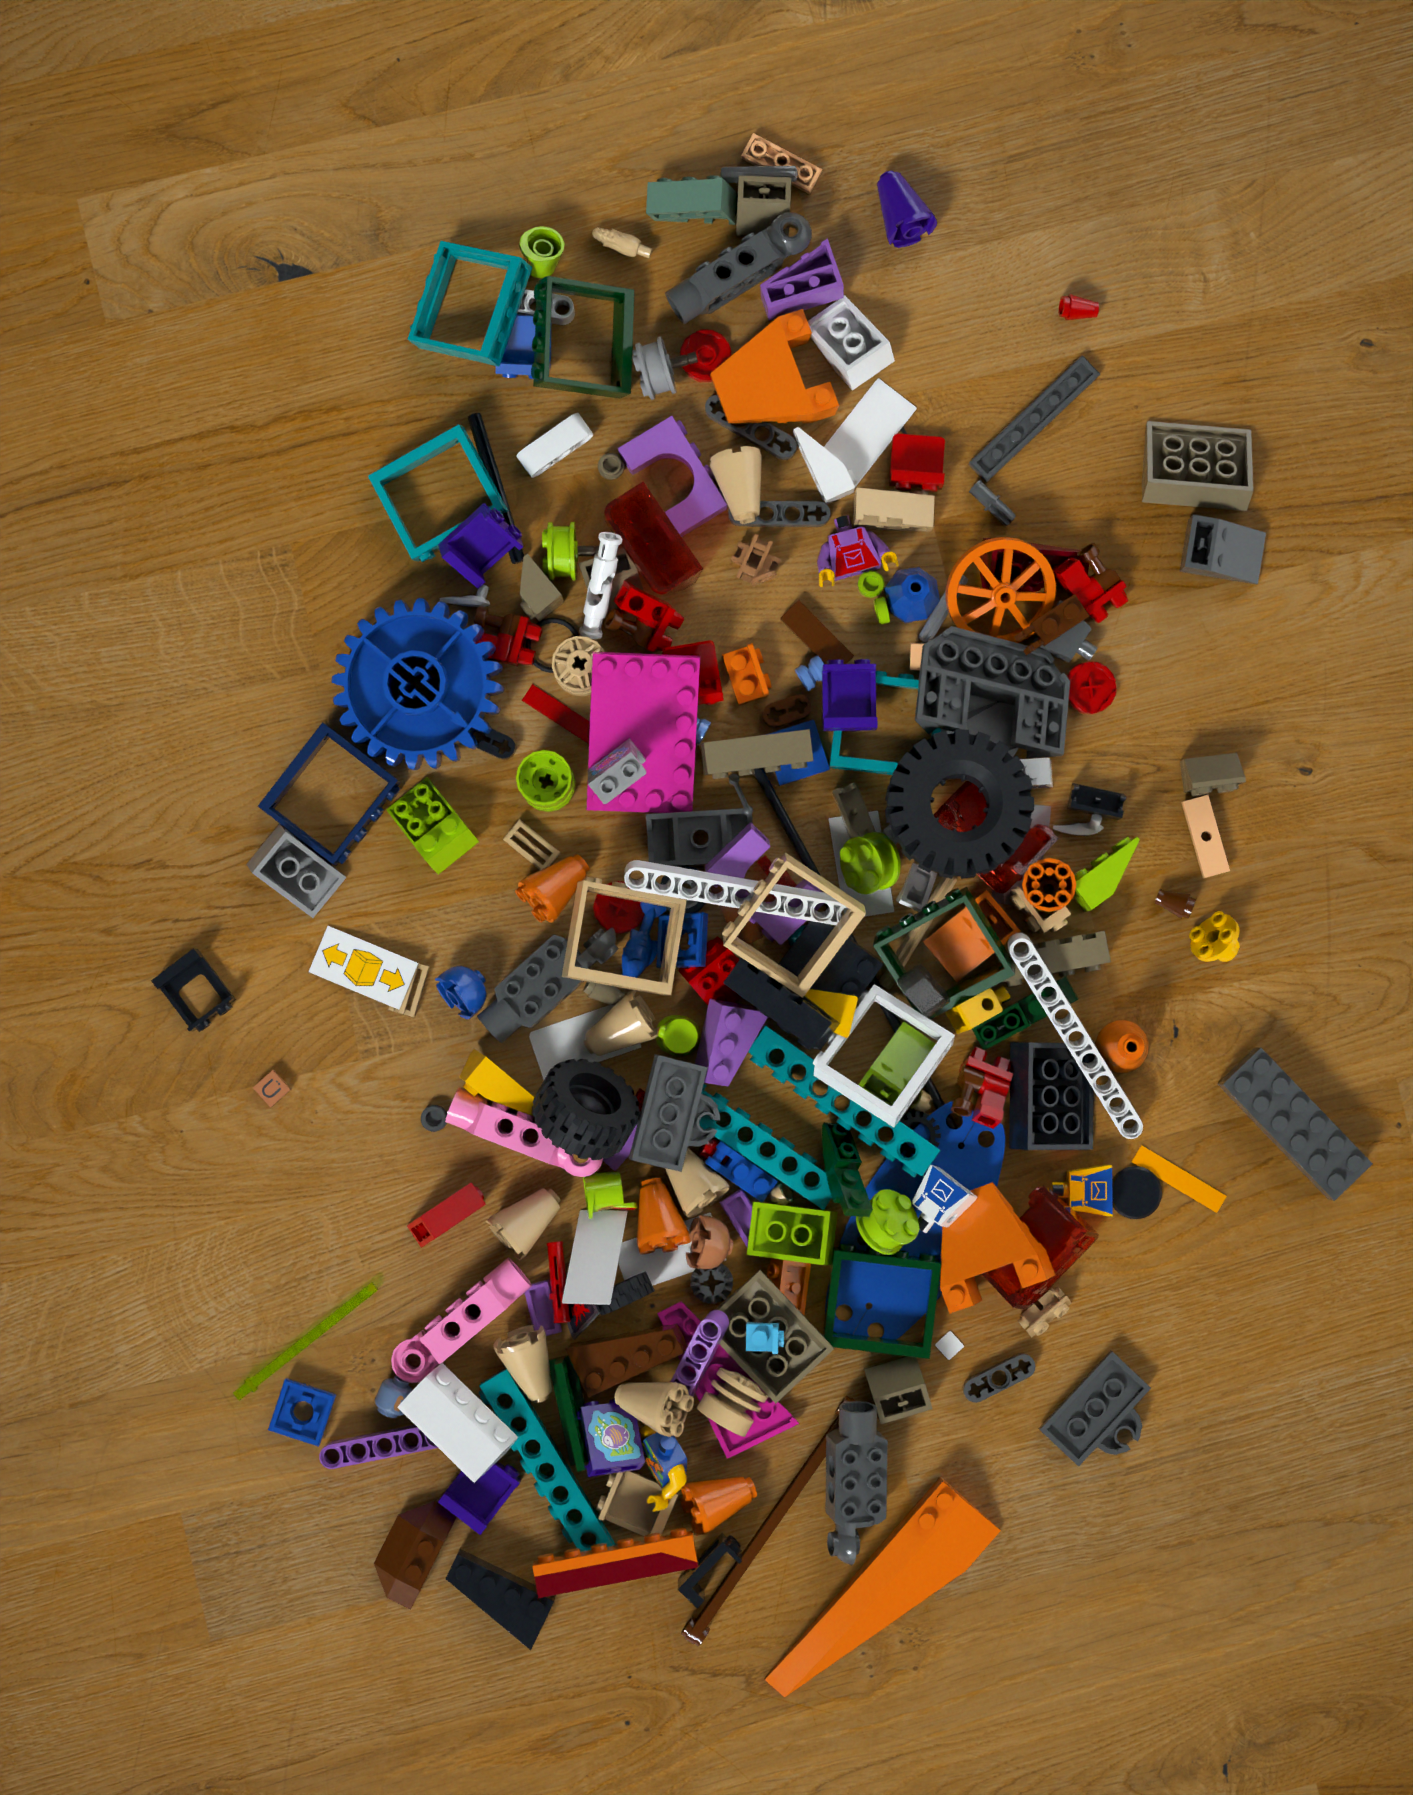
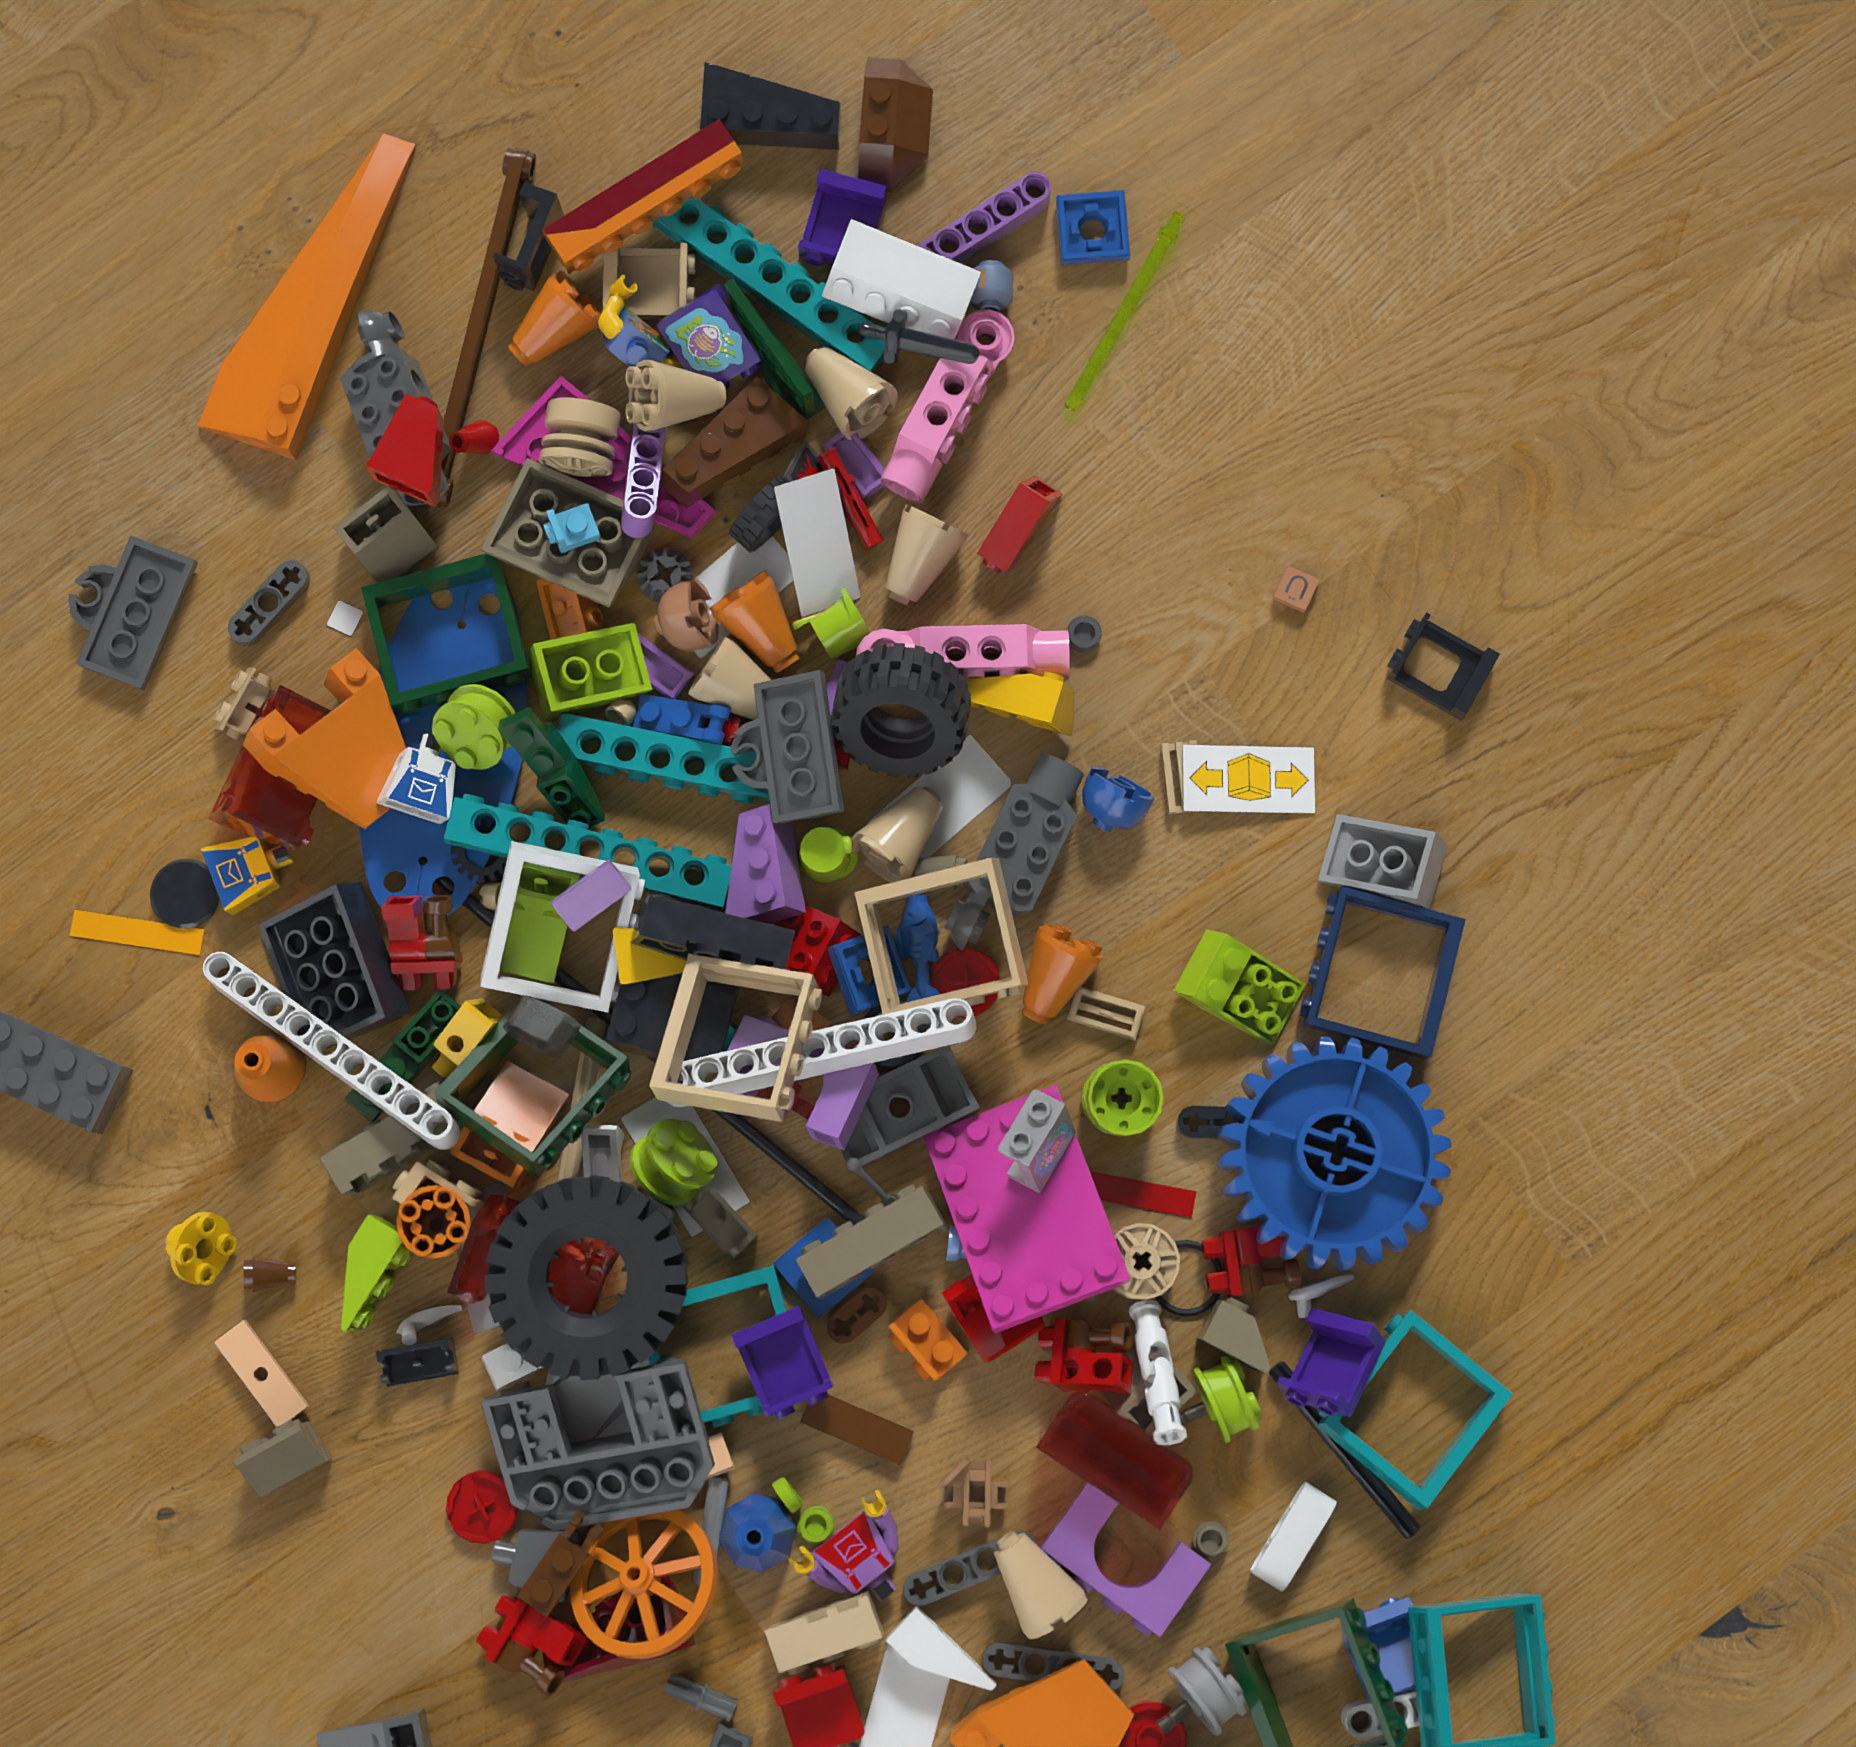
camera: 160 degrees right, 5 degrees down
medium blue wheel [795,655,824,691] -> none
none -> red slope [366,394,444,507]
none -> red cone [449,420,500,454]
none -> medium lavender tile [551,859,632,932]
none -> black sword [858,309,979,364]

